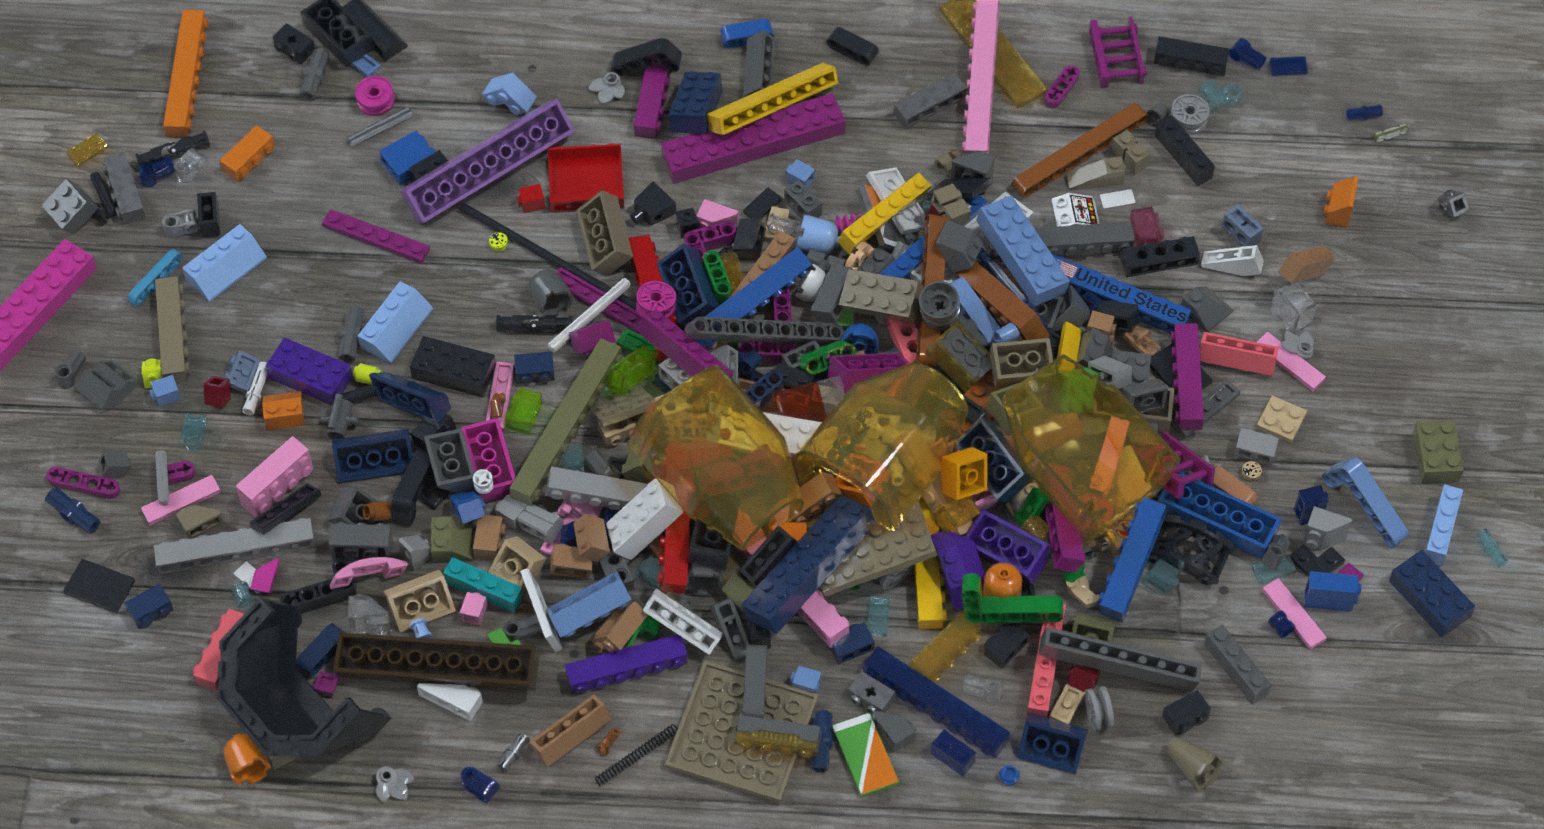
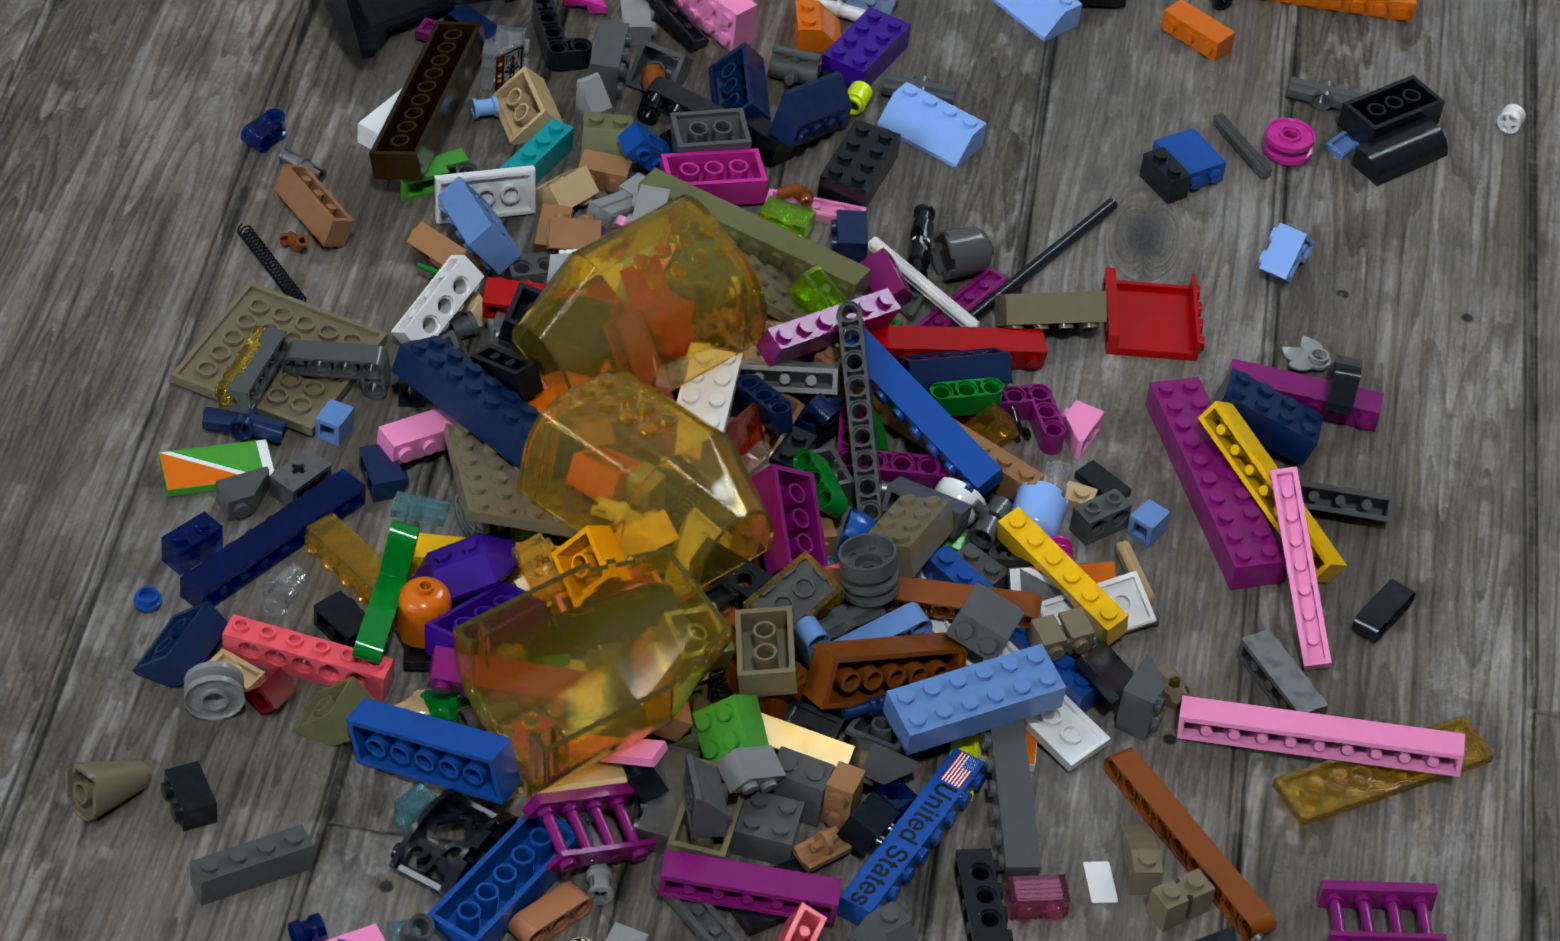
camera: 90 degrees right, 15 degrees down
black brick [272,23,316,64] -> none
magenta plate [322,209,430,264] -> none
bright pink slope [329,557,408,589] -> none
light grey plate [376,766,414,803] -> none
medium lavender brick [399,99,575,223] -> none
bright pink brick [460,592,487,626] -> none
white wheel [473,469,493,494] -> none
neon yellow tile [489,232,508,251] -> none
red brick [516,184,545,213] -> none
dark purple brick [565,634,688,694] -> none
black torso [630,181,676,226] -> none
dark pink wheel [636,281,676,319] -> none
black brick [675,208,698,239] -> none
blue beam [720,19,774,49] -> none
black brick [732,218,766,260] -> none
light nougat plate [845,242,875,270] -> none
dark grey brick [1038,627,1202,692] -> none
magenta beam [1044,65,1080,108] -> none
white piece [1052,193,1100,226] -> none
none -> tan axle [1115,540,1154,604]
none -> bright pink plate [1270,466,1332,671]

